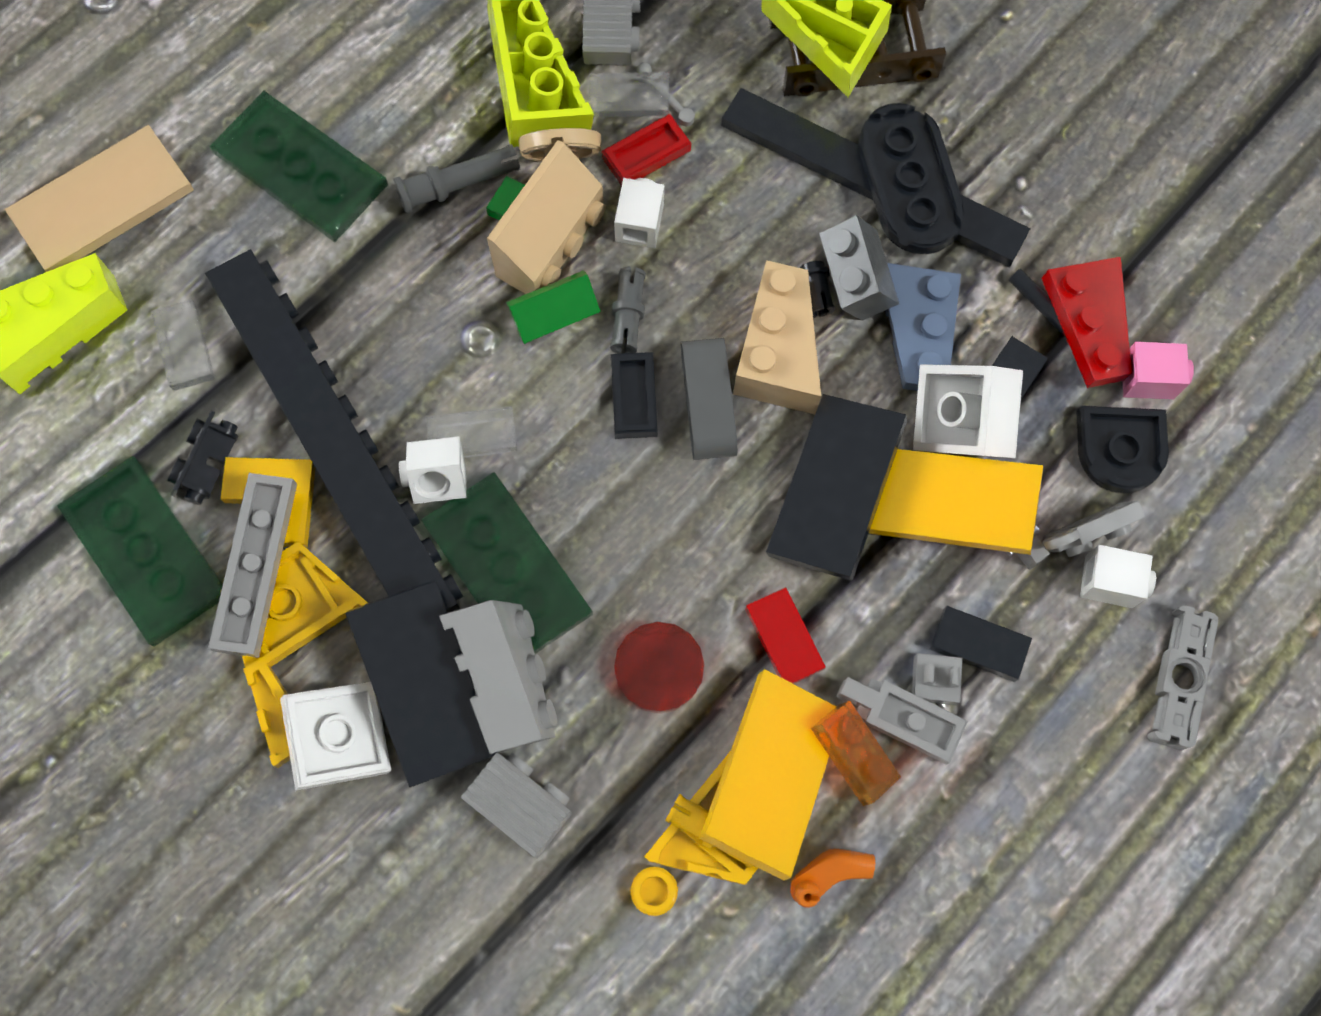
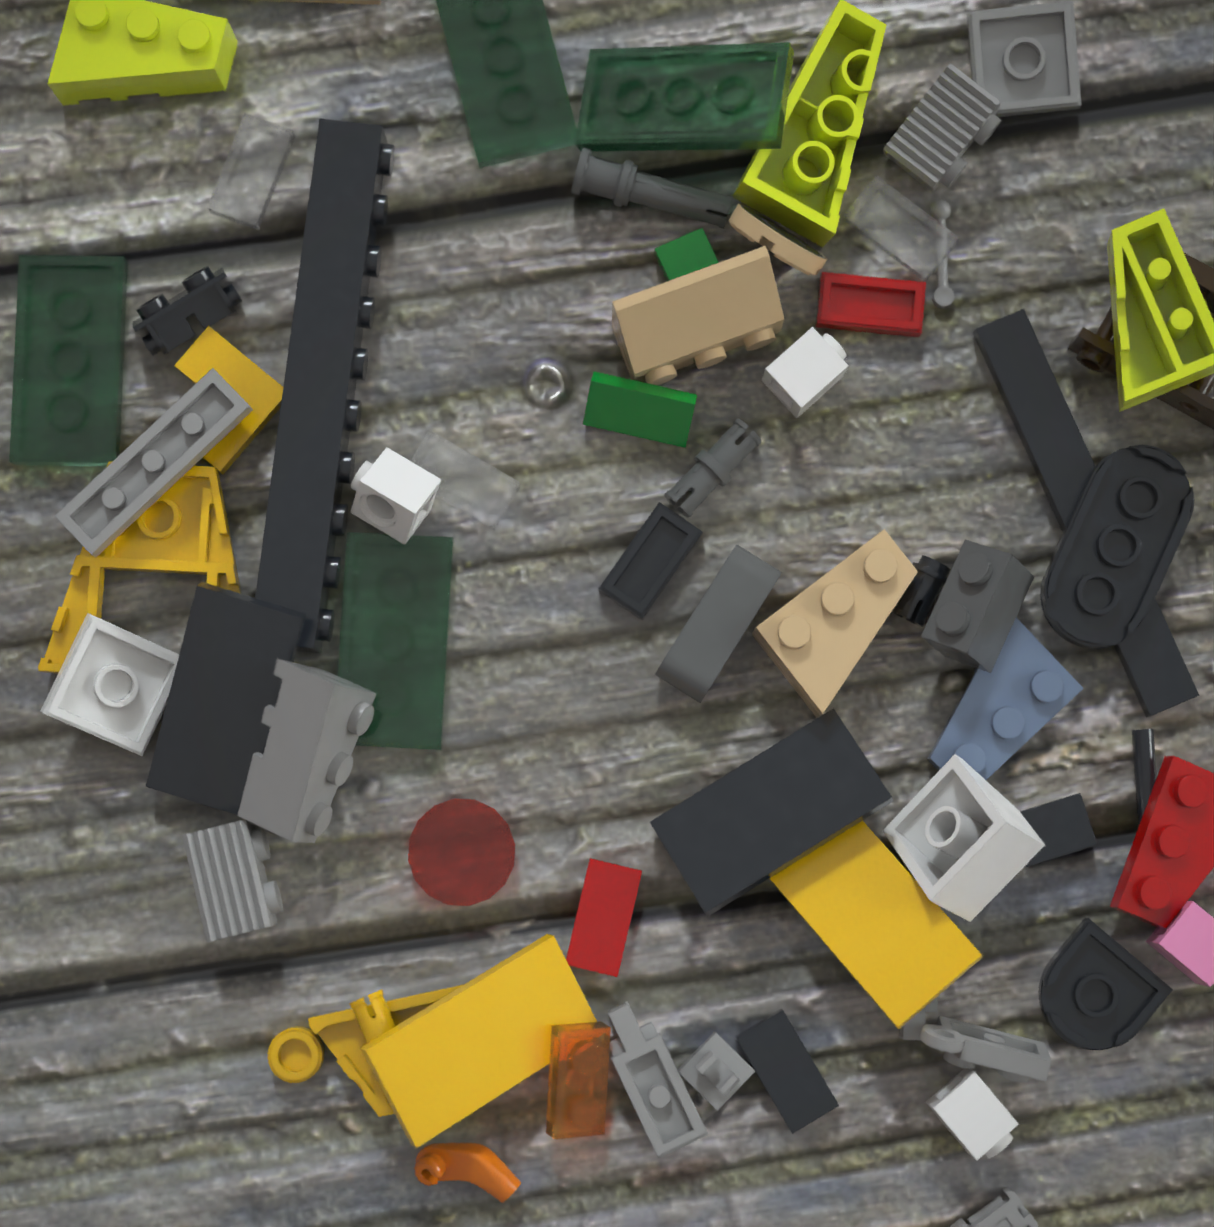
camera: 40 degrees right, 10 degrees up
none -> clear green tile [575,42,794,152]

